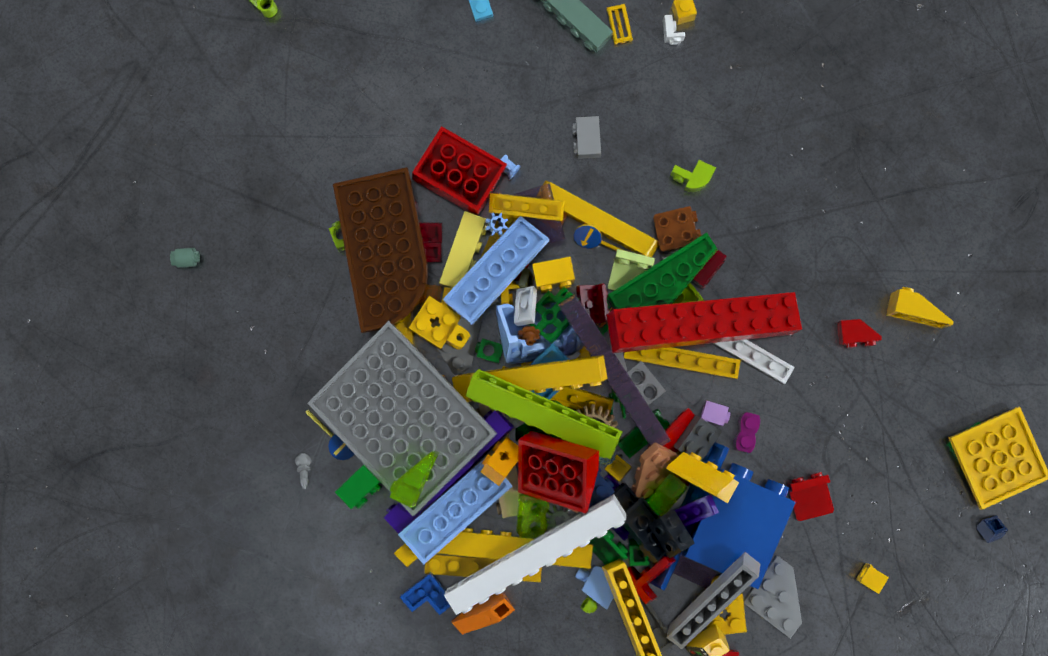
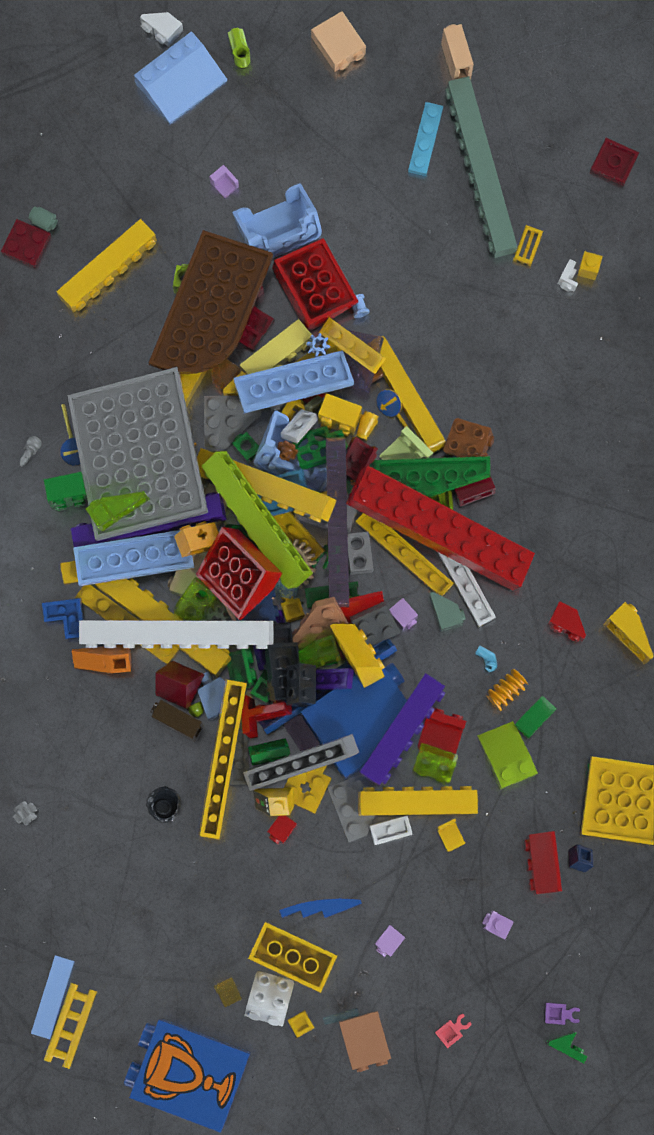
camera: 25 degrees right, 5 degrees down
yellow plate [408,296,470,350] -> none
light grey brick [572,116,601,159] -> none
lime brick [670,160,716,192] -> none
magenta brick [733,412,760,453] -> none
none -> dark red plate [1,219,51,268]
none -> yellow brick [56,219,157,313]
none -> light blue slope [134,31,227,124]
none -> white slope [140,12,183,47]
none -> dark brown brick [150,700,204,743]
none -> dark red slope [155,661,205,709]
none -> lavender panel [209,165,239,198]
none -> light blue windscreen [232,183,322,258]
none -> green bracket [248,738,290,765]
none -> yellow cone [356,411,379,440]
none -> yellow brick [358,786,478,816]
none -> dark purple brick [359,673,446,786]
none -> white plate [369,815,413,845]
none -> clear neon green brick [413,743,458,783]
none -> sand green slope [429,592,466,632]
none -> medium azure arm [475,645,498,672]
none -> lime slope [477,721,538,790]
none -> lavender bracket [482,911,513,940]
none -> light orange piece [486,669,529,711]
none -> green slope [514,696,557,739]
none -> red slope [524,831,562,895]

